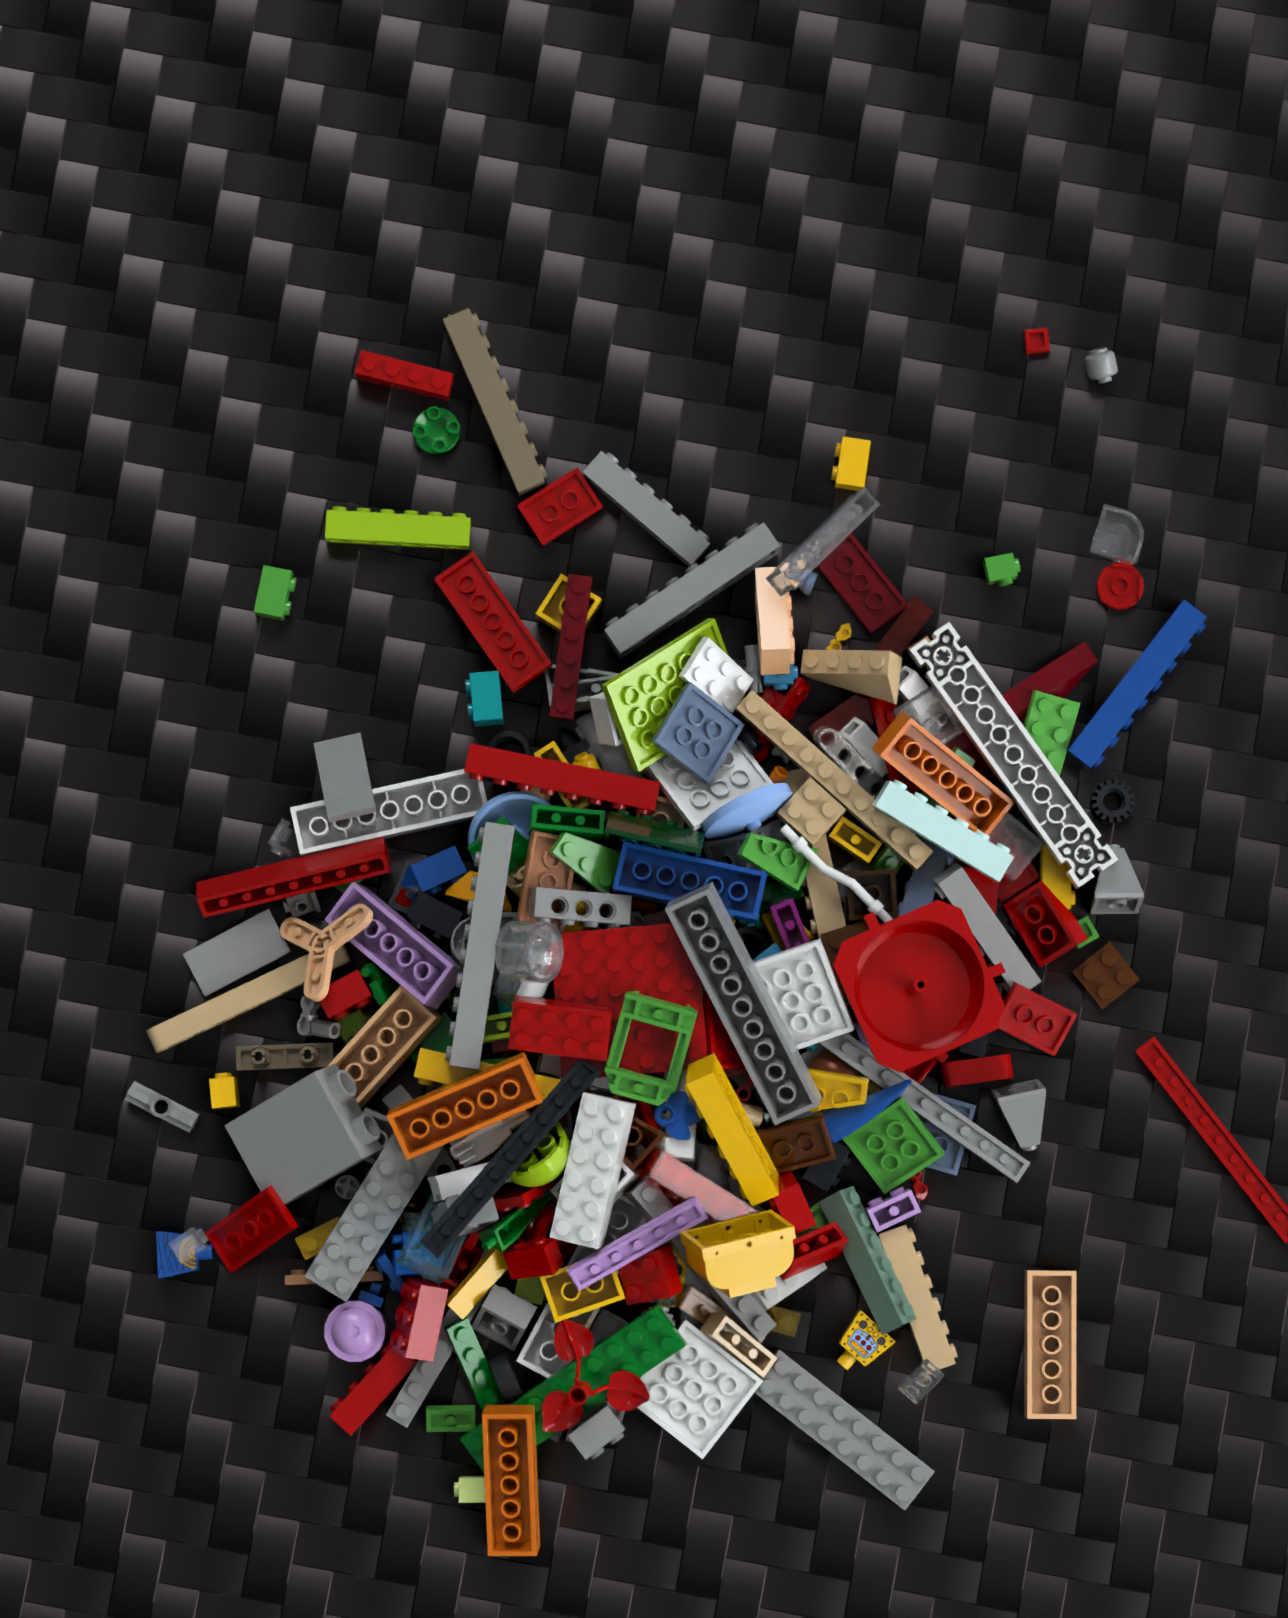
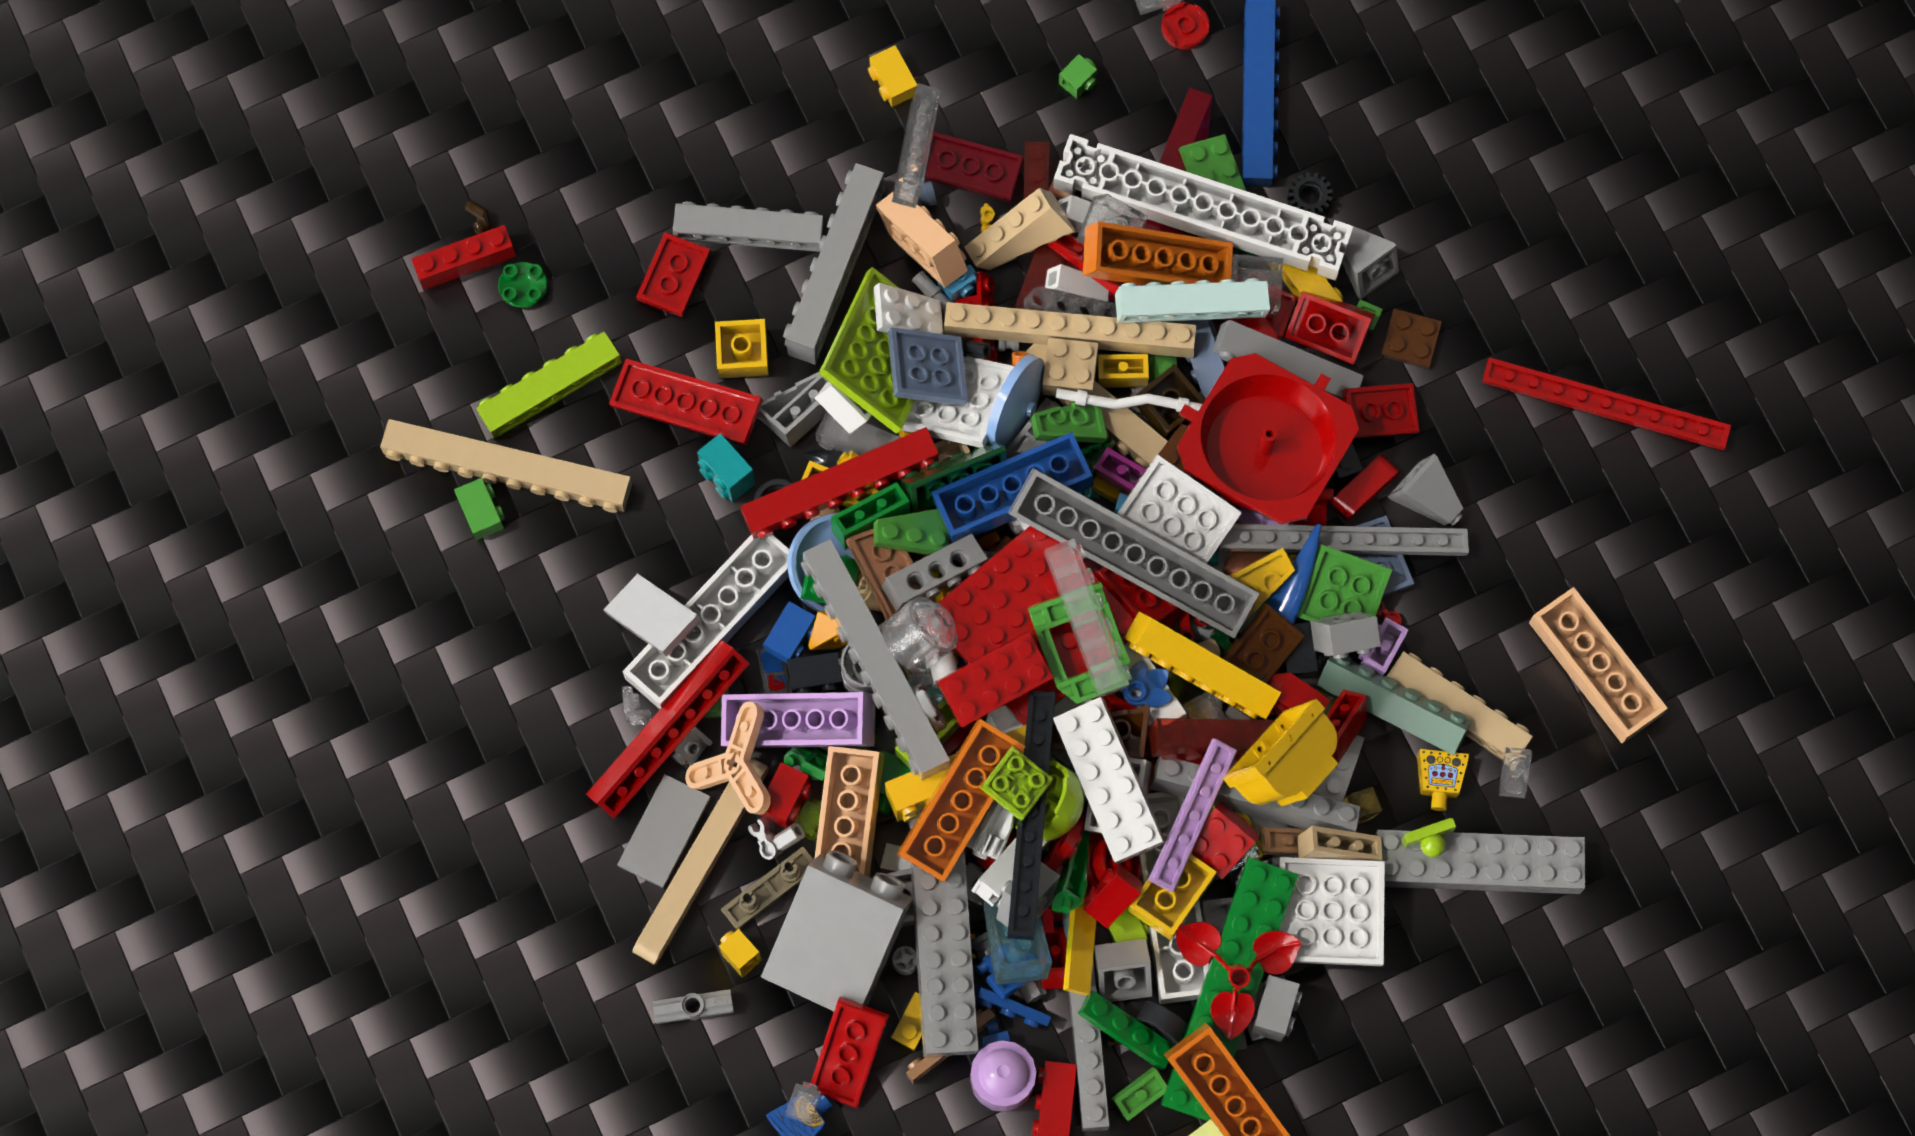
camera: 30 degrees left, 10 degrees down
brick [390,1276,449,1362] -> none
dark tan brick [443,308,547,496] -> none
dark red plate [549,574,592,720] -> none
none -> tan brick [380,419,632,513]
none -> dark brown arm [465,200,491,234]
none -> light grey tile [913,683,947,732]
none -> lime tile [980,746,1053,821]
none -> clear brick [1044,538,1132,698]
none -> light grey brick [1310,611,1381,659]
none -> lime tile [1401,818,1456,858]

